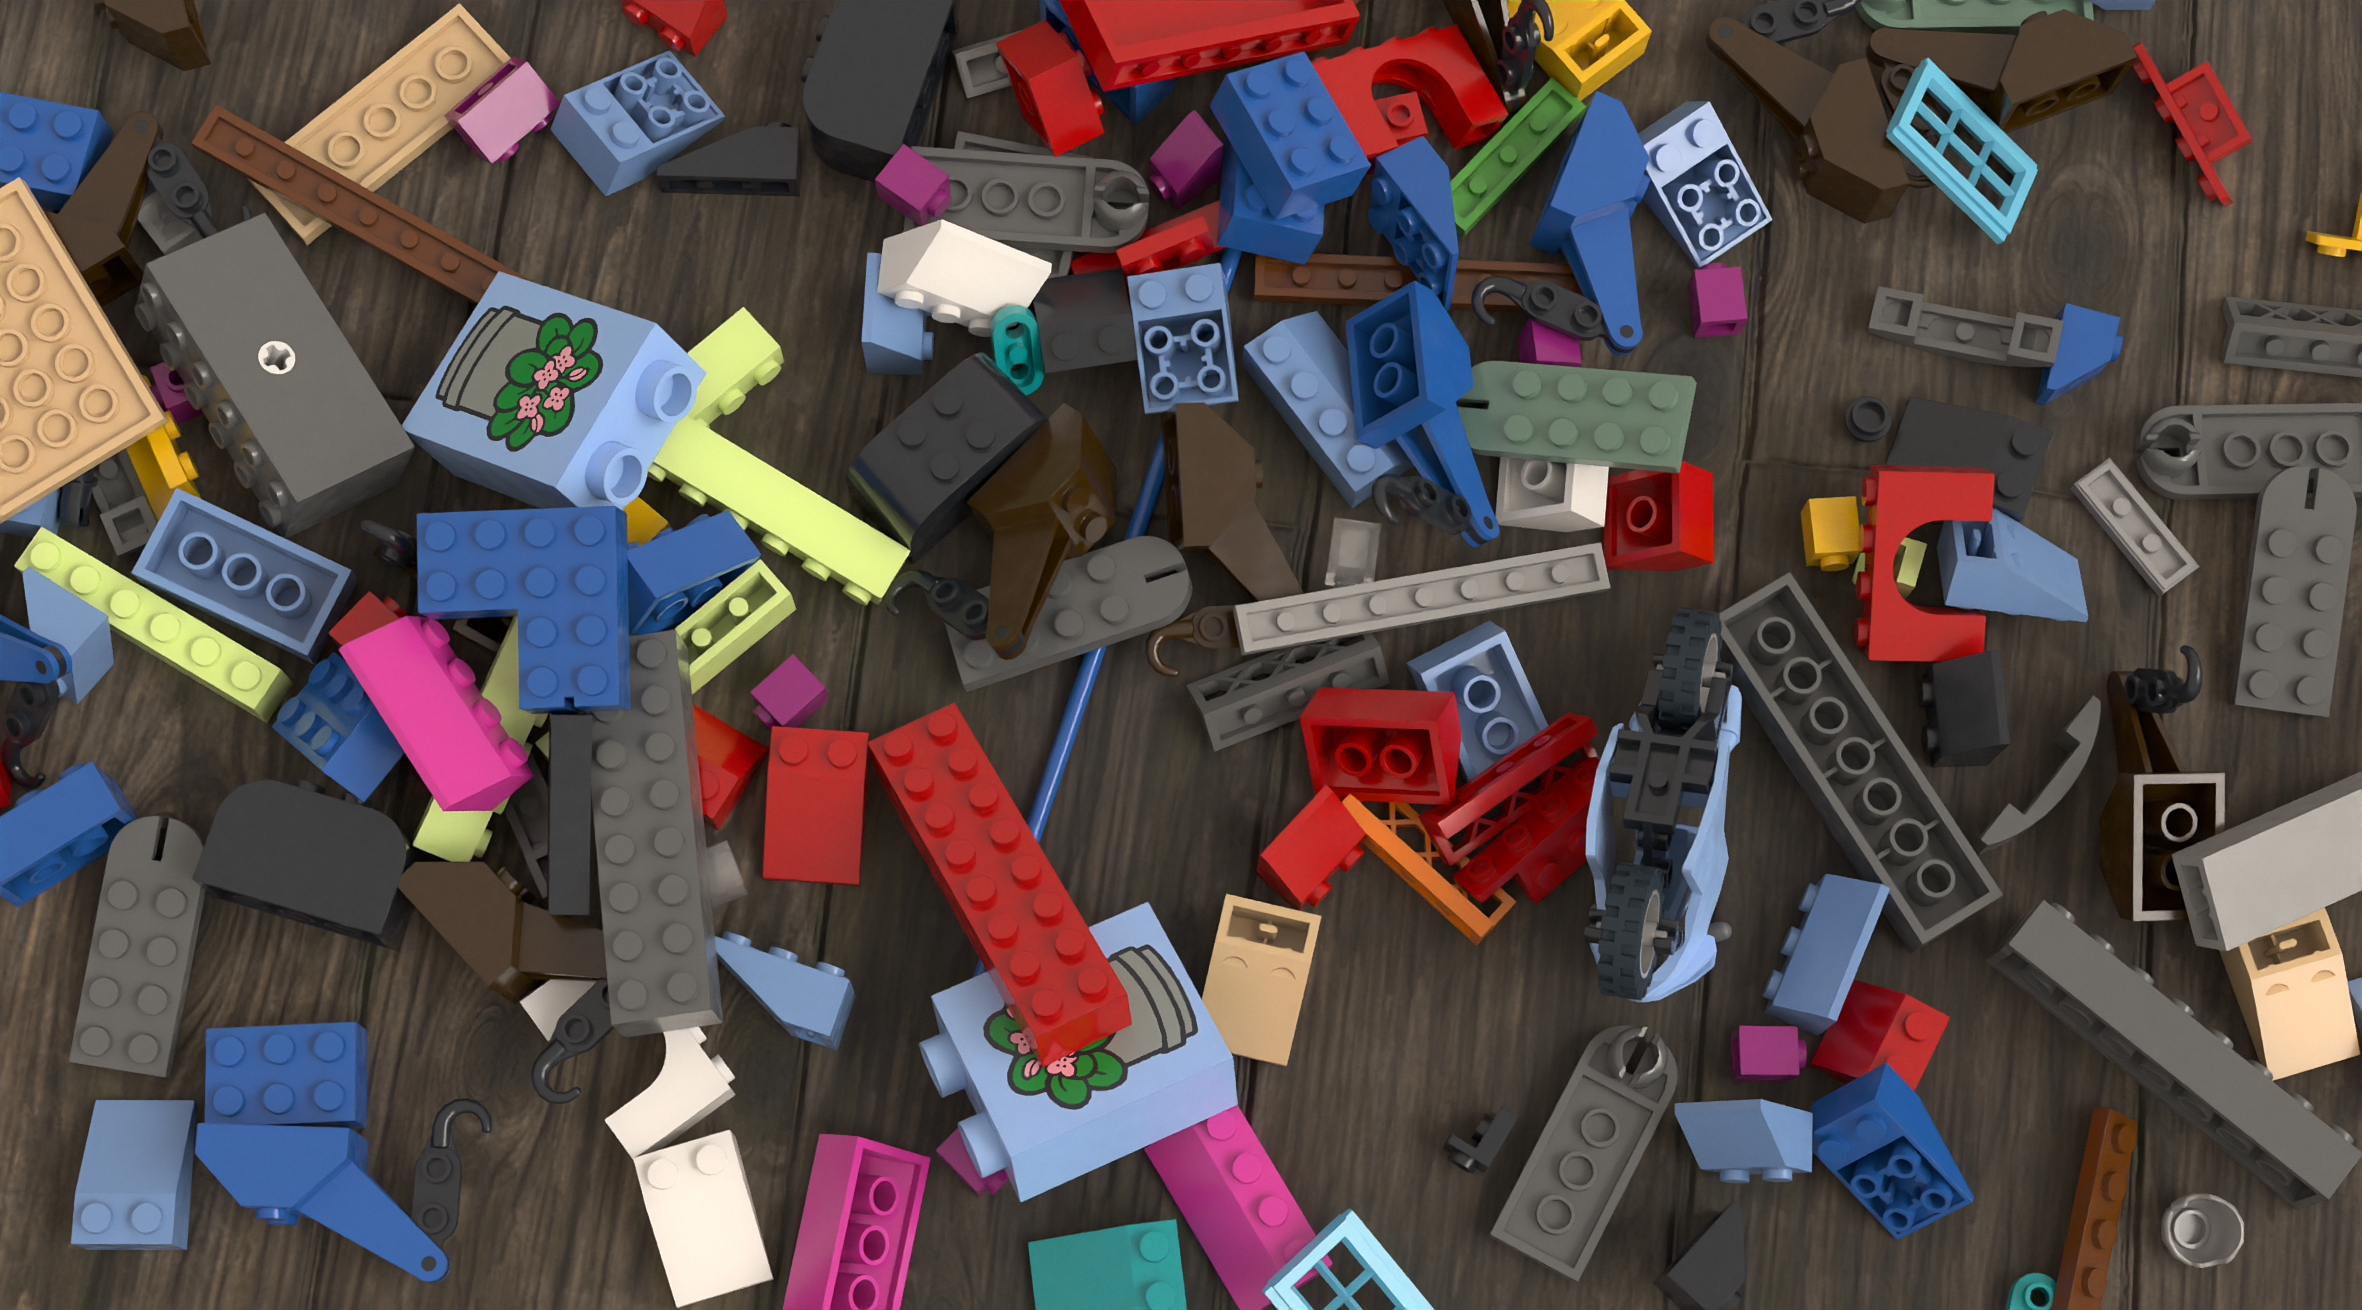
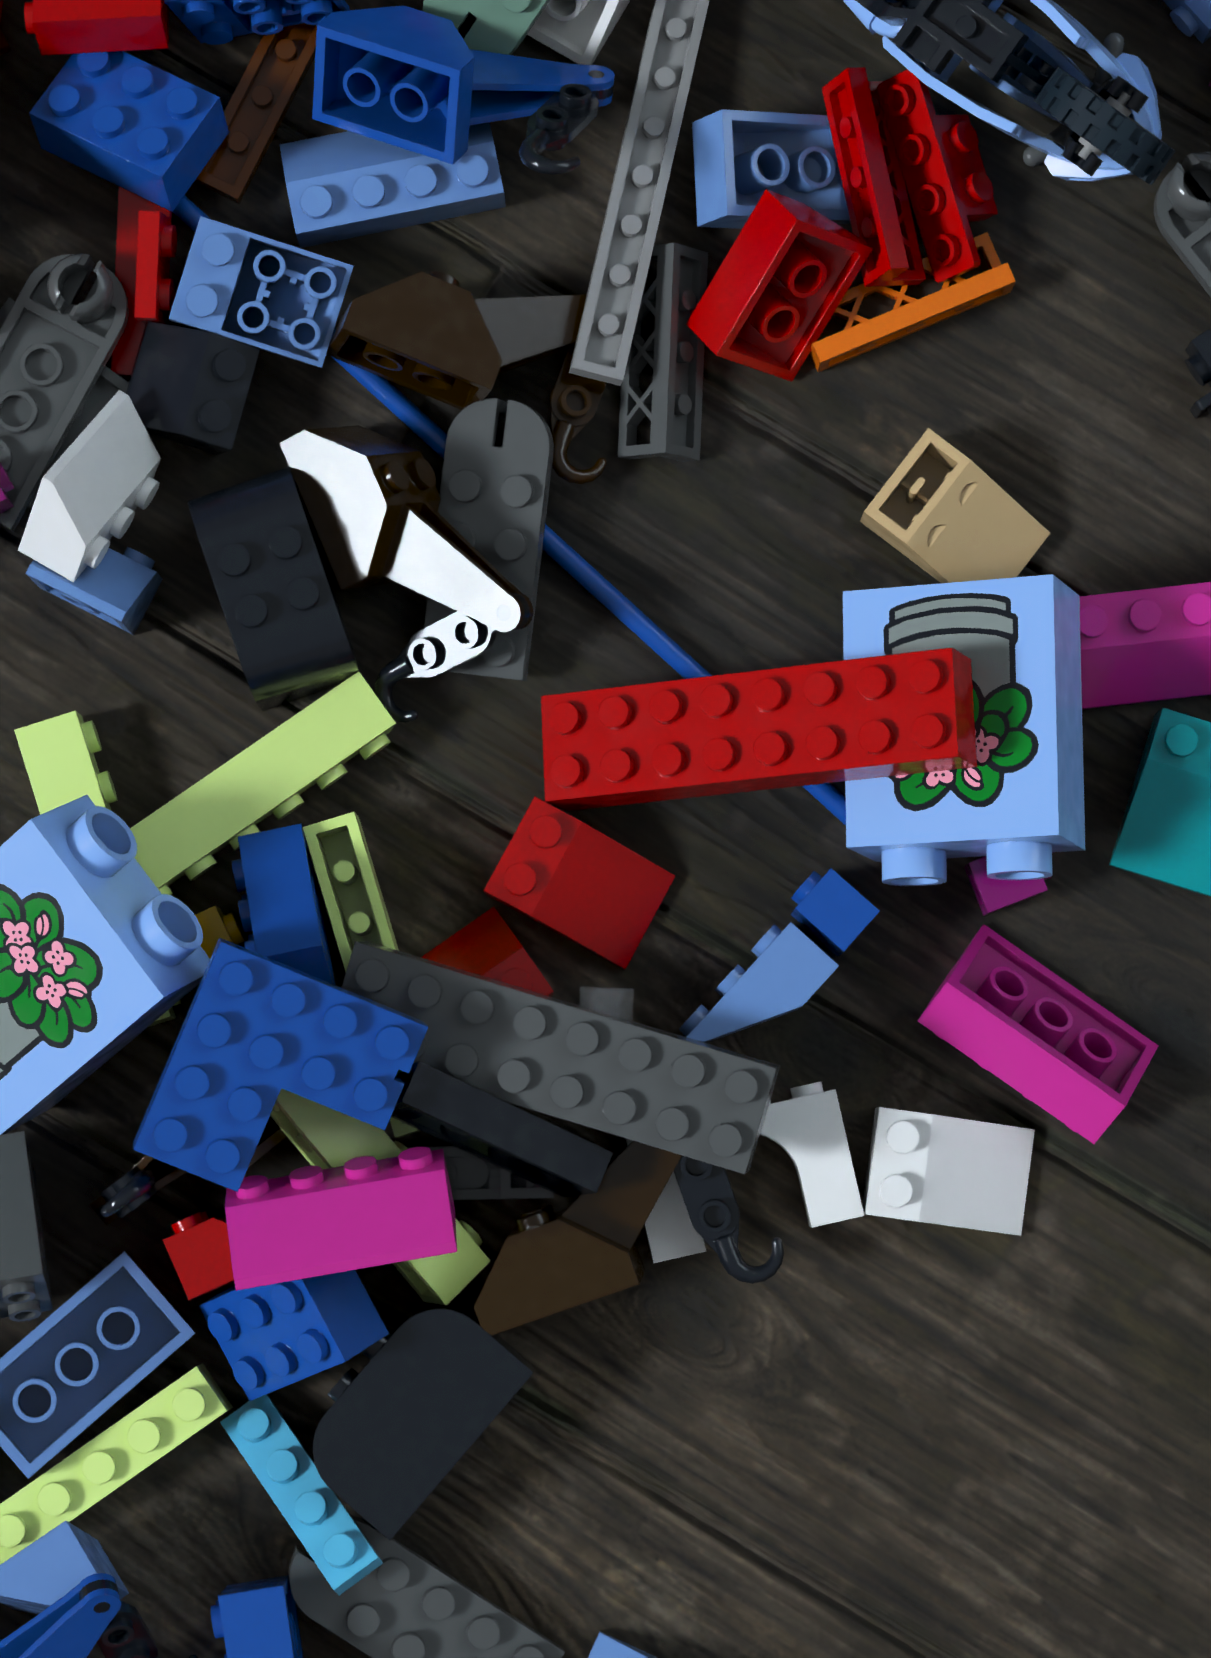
camera: 60 degrees left, 10 degrees up
blue slope [195,1098,492,1284] -> none
blue brick [205,1022,367,1129] -> none
magenta brick [750,654,829,732] -> none
teal plate [990,305,1044,395] -> none
magenta slope [1148,110,1223,210] -> none
blue brick [1210,51,1371,220] -> none
red slope [1256,785,1366,911] -> none
clear brick [1324,517,1381,588] -> none
none -> medium azure plate [220,1394,383,1596]
none -> blue brick [791,868,880,957]

